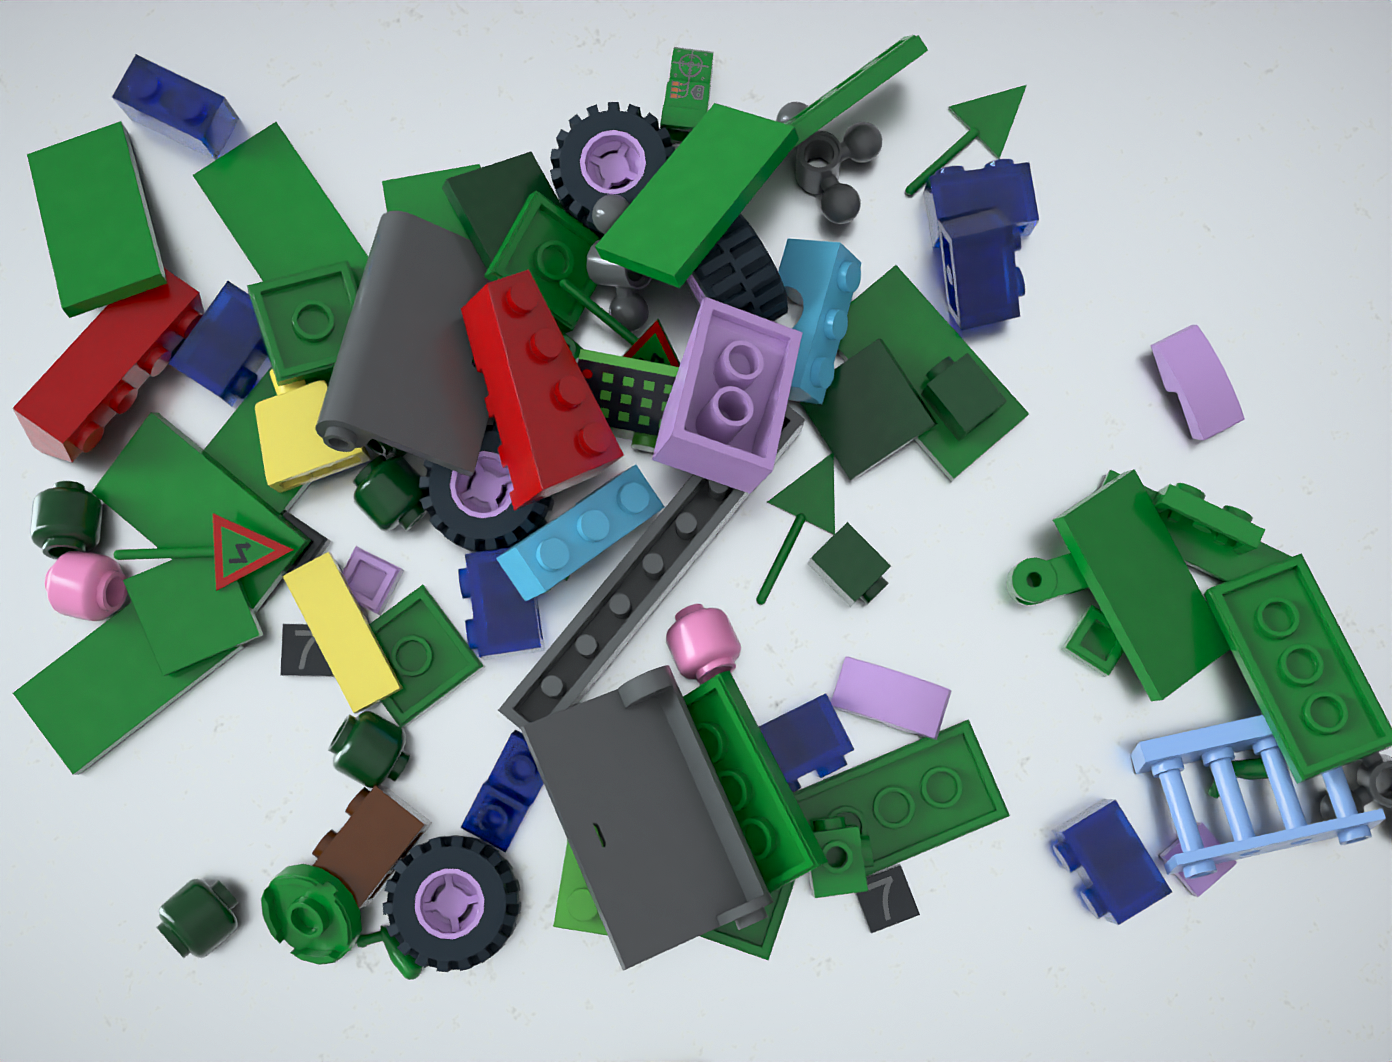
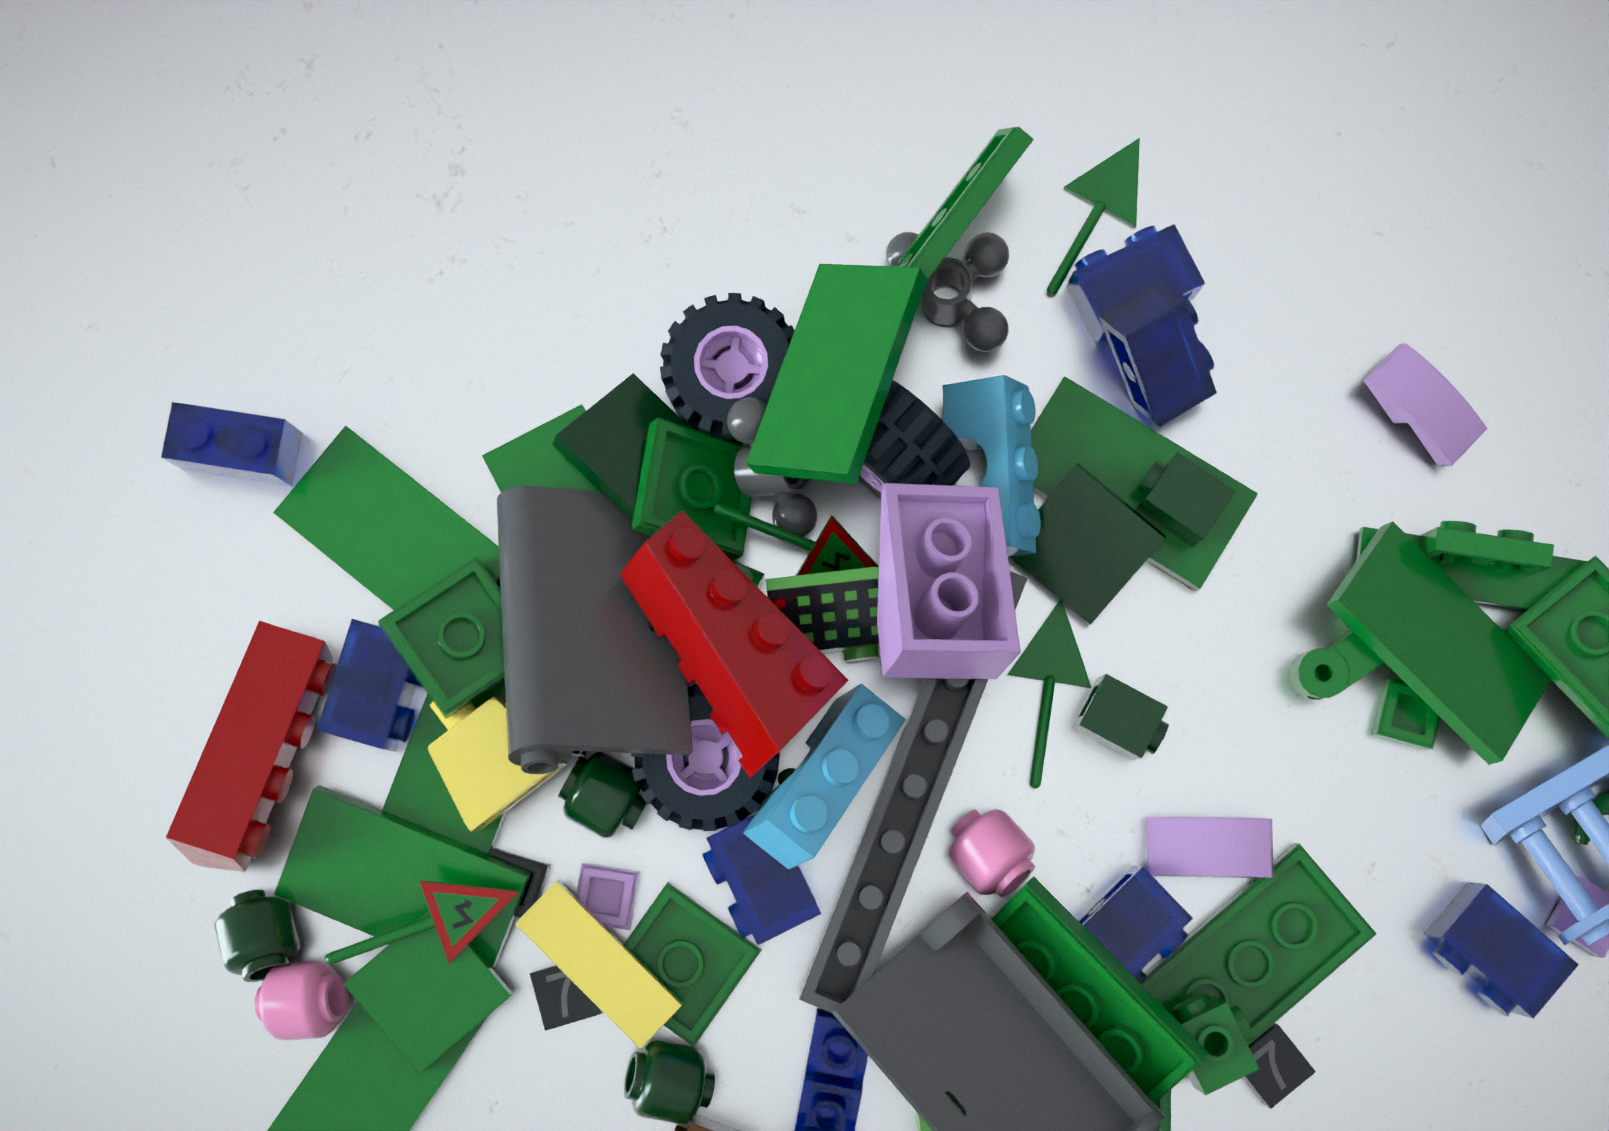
camera: 15 degrees left, 0 degrees up
green tile [27,121,167,318] -> none
green leg [660,47,714,144] -> none

